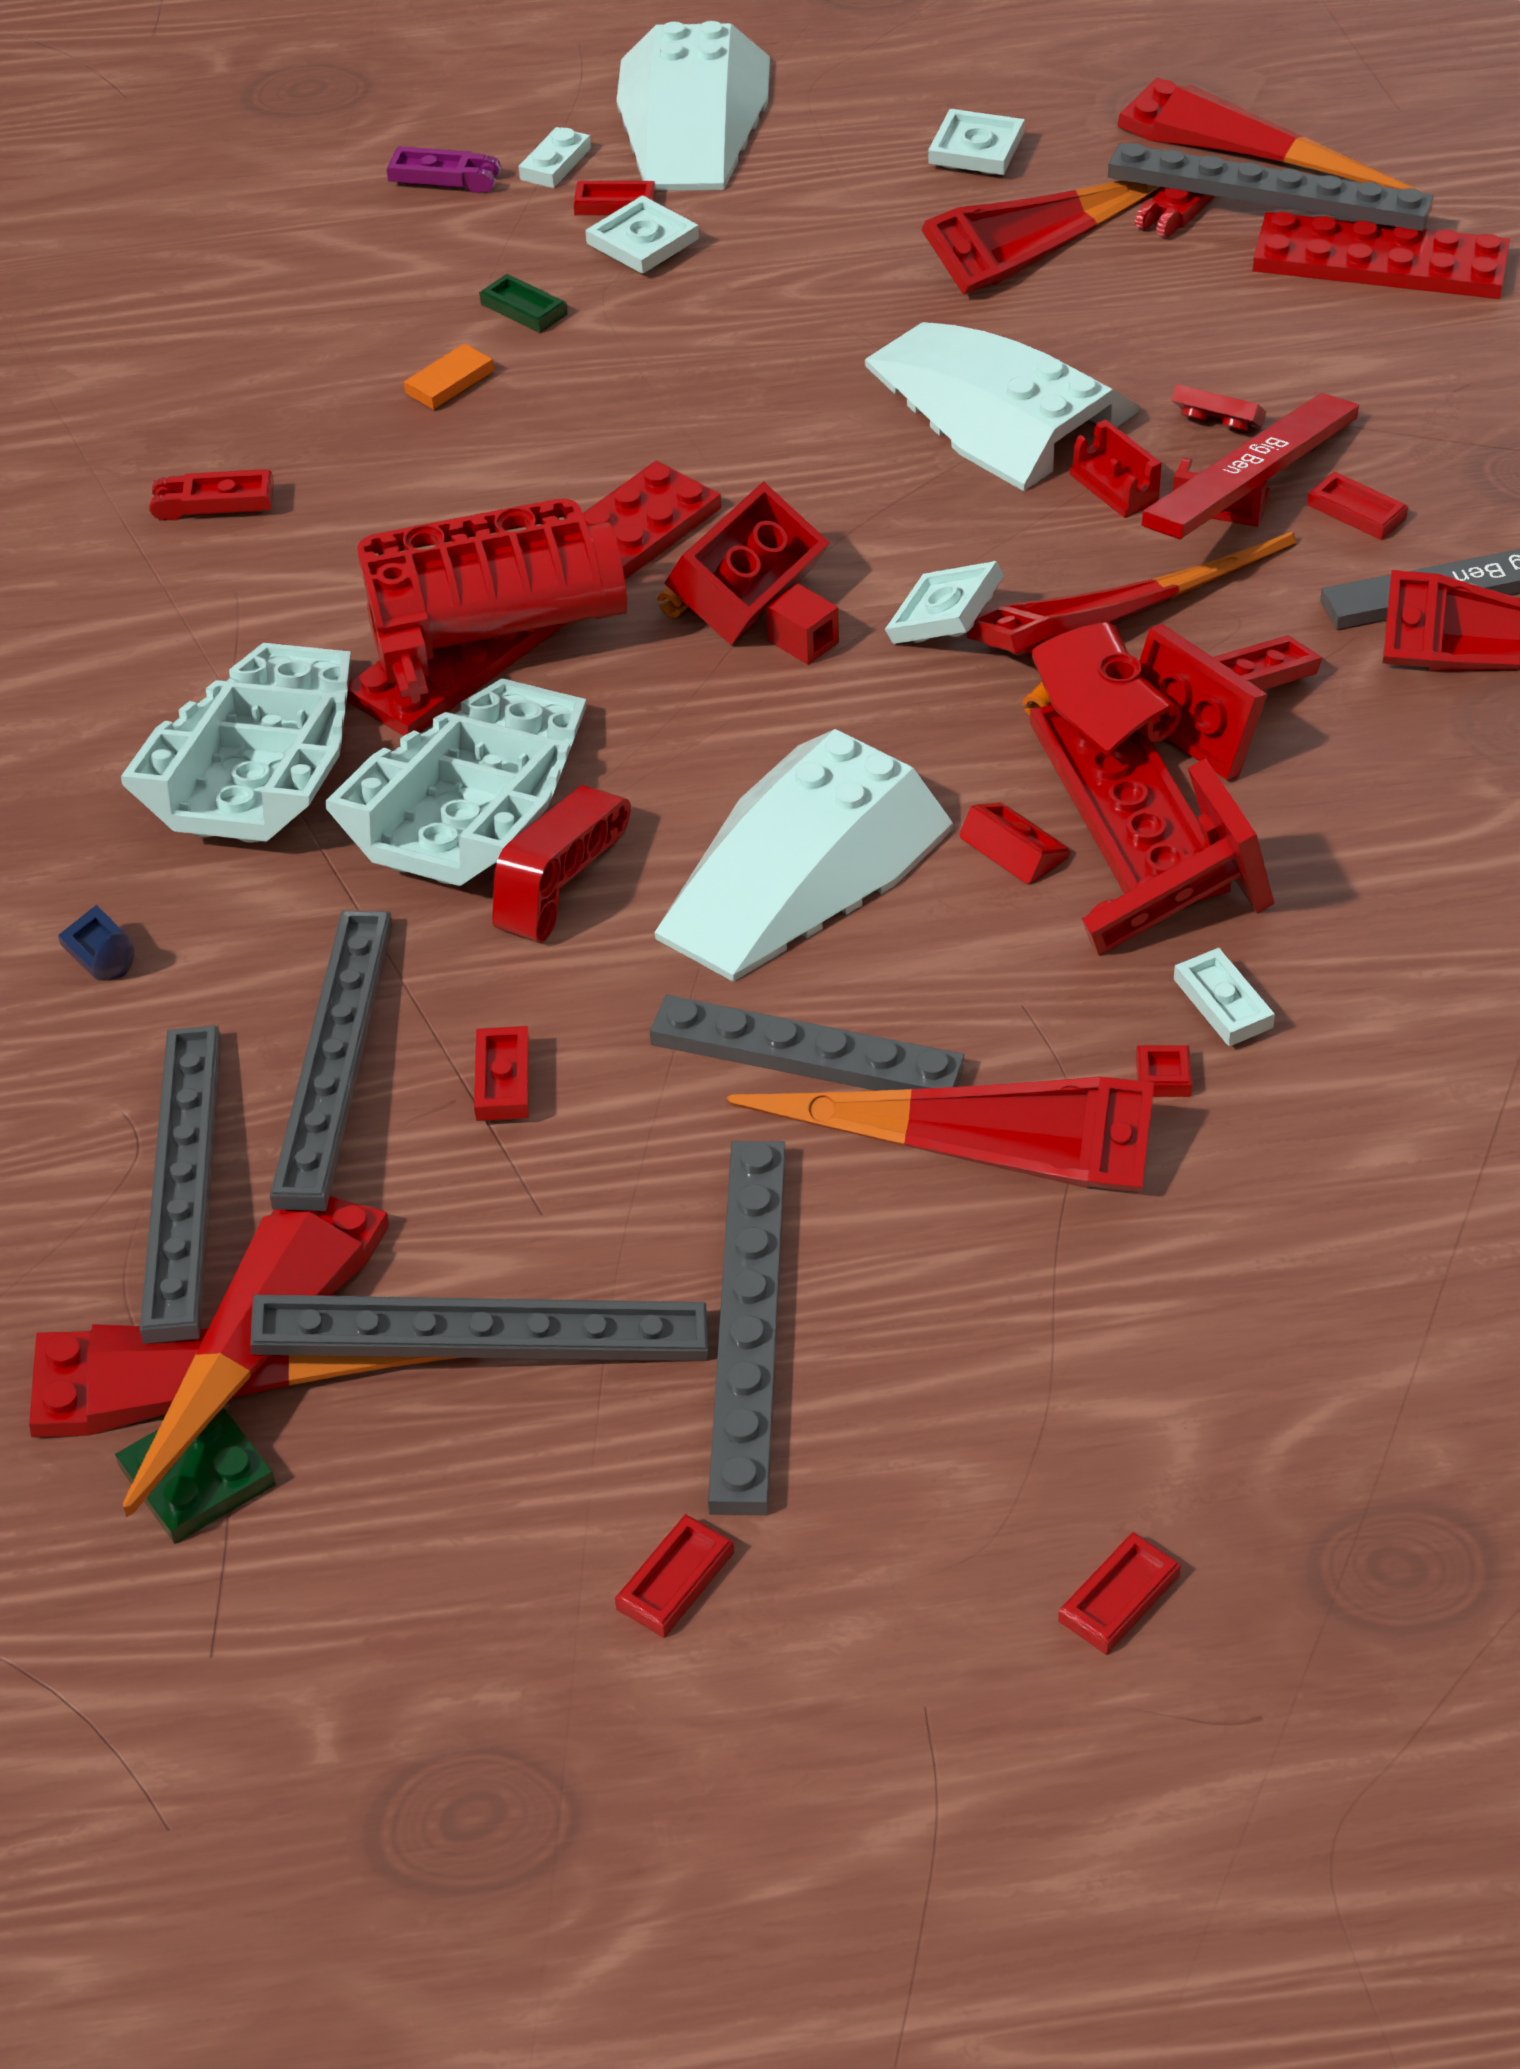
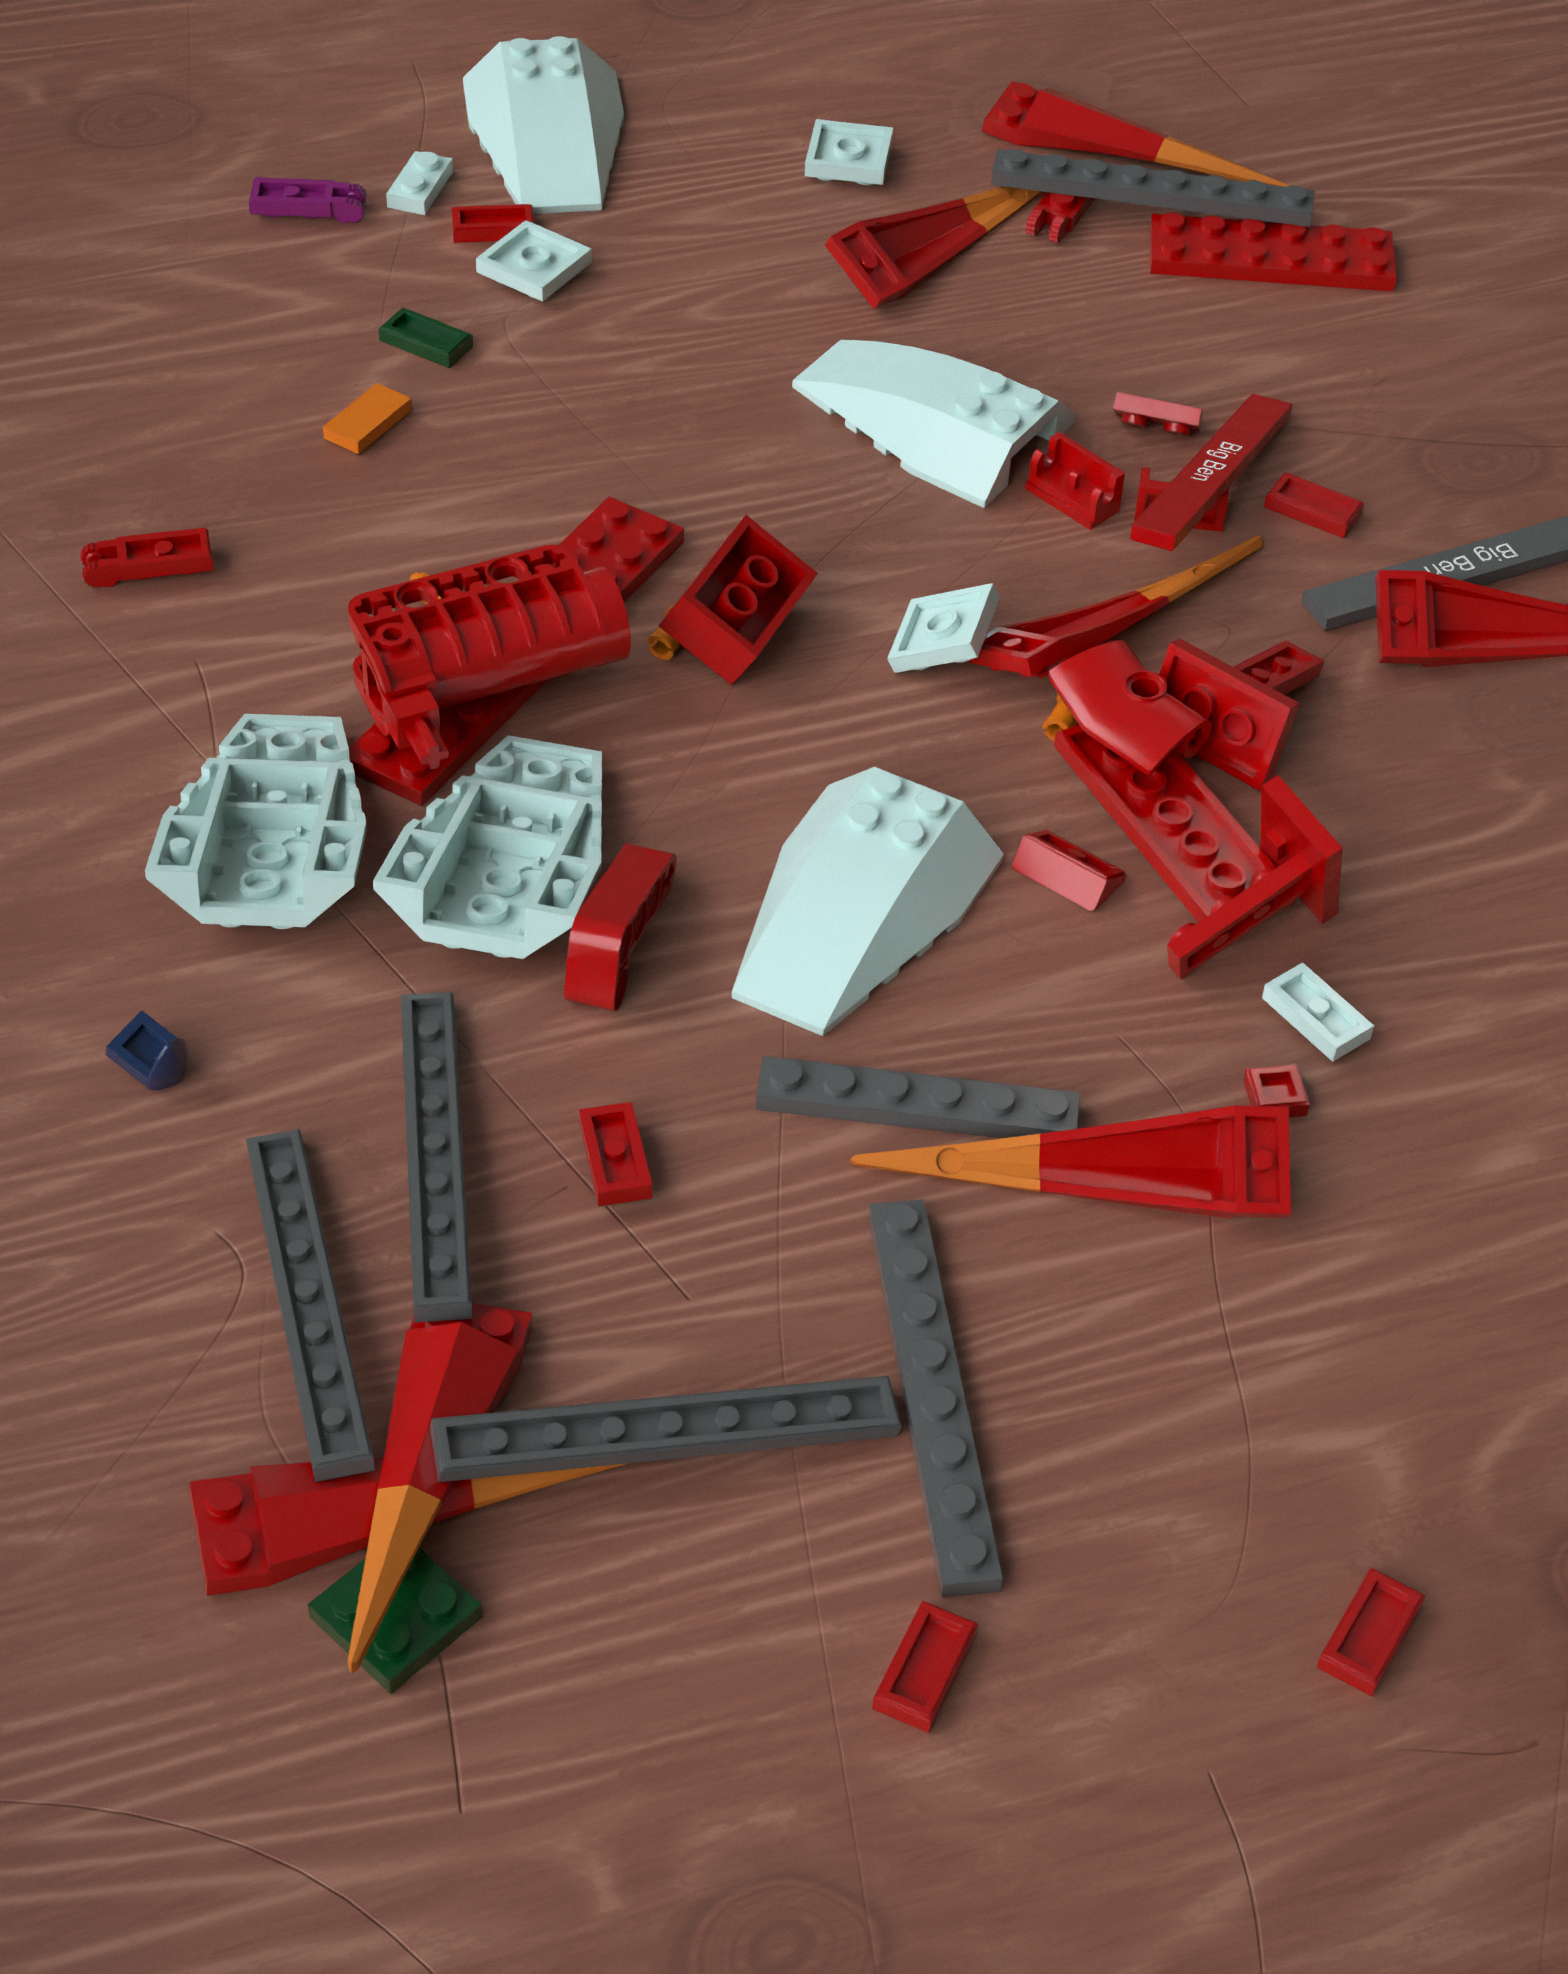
camera: 15 degrees left, 0 degrees up
red brick [766,583,839,665] -> none

